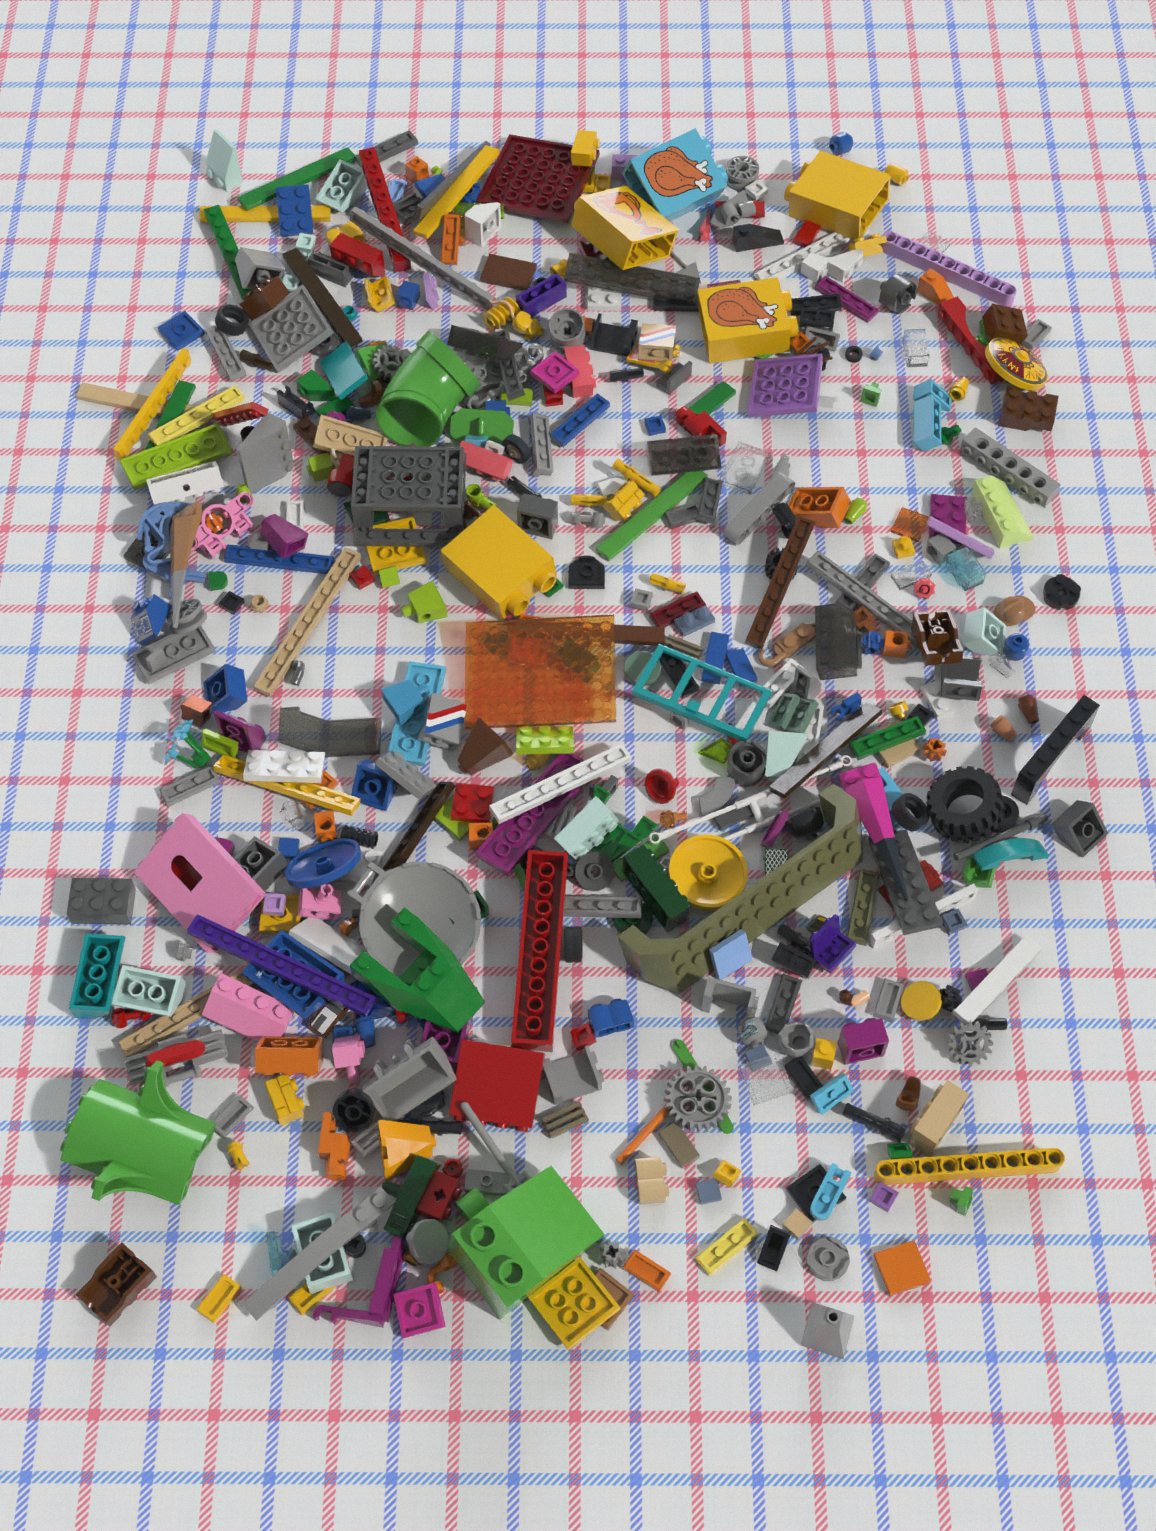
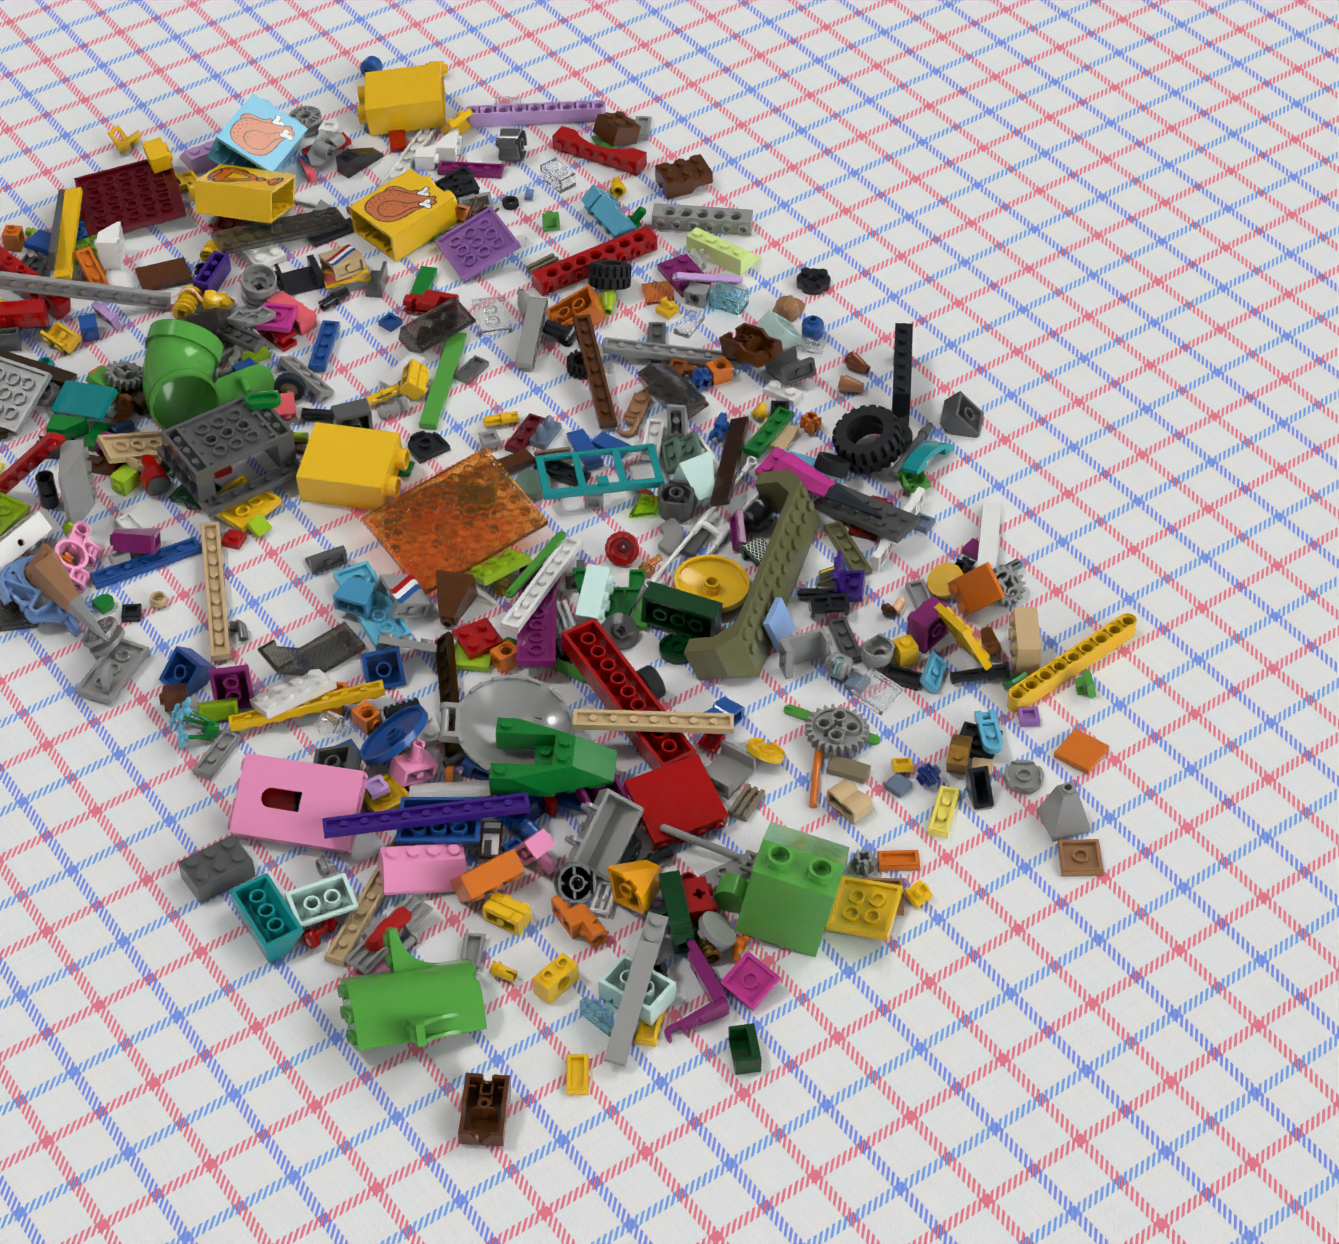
camera: 35 degrees left, 15 degrees down
blue slope [130,594,172,645] -> none
lime torso [401,580,448,623] -> none
light grey tile [564,896,643,918] -> none
yellow pin [612,458,661,497] -> none
dark grey tile [696,477,723,524] -> none
coral piece [913,578,936,598] -> none
orange slope [917,268,954,306] -> none
dish [985,338,1048,391] -> none
none -> yellow bracket [107,125,141,153]
none -> light grey tile [226,306,276,327]
none -> green tile [244,391,281,410]
none -> dark grey panel [305,545,348,575]
none -> bright green piece [505,531,566,598]
none -> dark tan tile [526,253,561,275]
none -> red brick [531,226,657,296]
none -> yellow brick [533,953,579,1005]
none -> tan plate [573,709,734,734]
none -> black tyre [588,260,632,290]
none -> dark green panel [728,1023,762,1075]
none -> yellow tile [746,737,785,764]
none -> yellow tile [903,879,933,909]
none -> clear blue gear [916,762,941,787]
none -> yellow plate [934,602,992,671]
none -> pearl gold slope [946,734,973,775]
none -> orange slope [947,562,1006,617]
none -> medium nougat tile [1057,839,1104,877]

